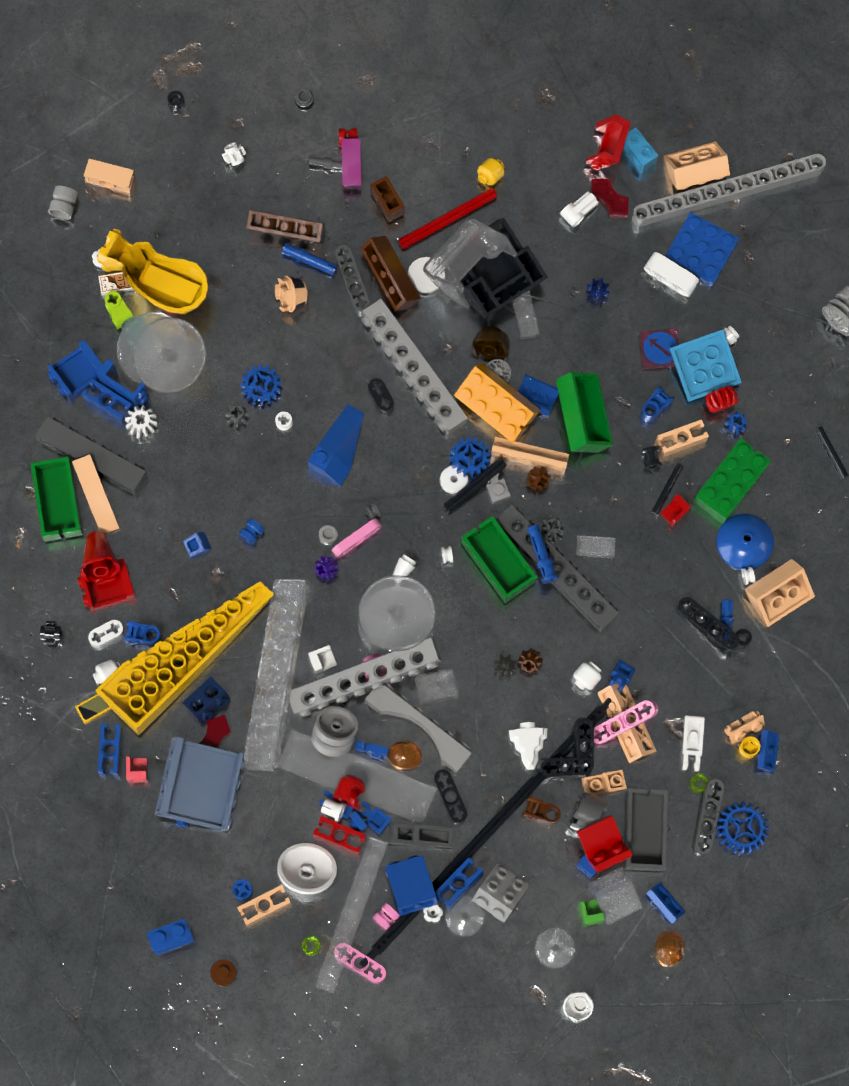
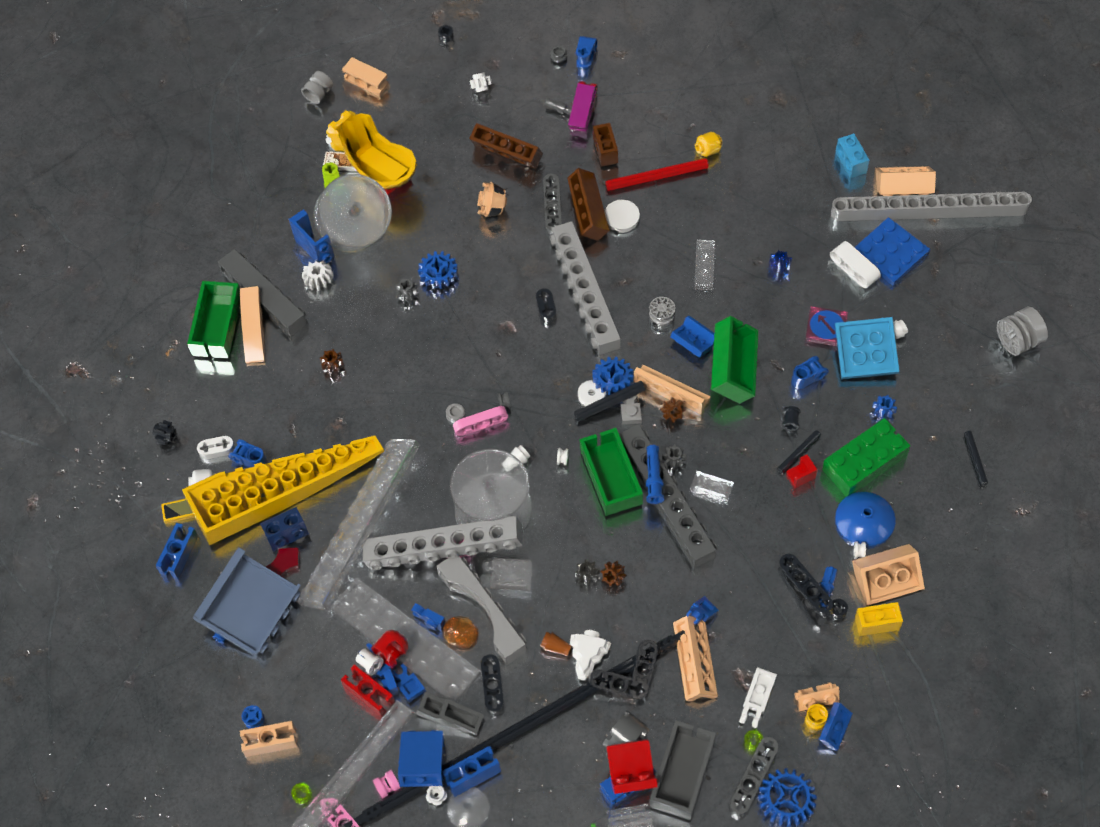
camera: 25 degrees right, 15 degrees down
blue panel [47,340,103,400] -> none
red panel [77,558,136,611] -> none
red cone [81,531,120,585] -> none
blue piece [82,379,133,424] -> none
coral panel [126,756,148,782] -> none
blue panel [146,919,194,955] -> none
blue slope [183,532,212,558] -> none
reddish brown wheel [210,960,236,986] -> none
blue wheel [238,518,265,545] -> none
white bush [275,412,293,430] -> none
white dish [277,843,337,894] -> none
blue pin [282,242,338,276] -> none
blue wedge [308,404,364,486] -> none
white panel [308,645,337,674] -> none
light grey wheel [311,706,358,757] -> none
dark purple gear [315,555,339,580] -> none
clear windscreen [423,219,518,309] -> none
black slope [438,218,548,318] -> none
light orange piece [454,363,540,443] -> none
dark brown cylinder [471,327,510,363] -> none
light grey bracket [472,864,529,922] -> none
reddish brown piece [522,796,561,825] -> none
white piece [560,192,598,228] -> none
white head [573,661,602,690] -> none
light nougat slope [582,770,627,796] -> none
red panel [585,114,631,170] -> none
dark red tile [591,179,629,217] -> none
bright pink beam [594,700,658,744] -> none
light nougat piece [656,419,709,457] -> none
red gear [705,386,739,413] -> none
none -> reddish brown gear [320,349,344,373]
none -> dark orange cone [540,632,572,656]
none -> blue piece [576,36,598,69]
none -> yellow panel [855,602,903,636]

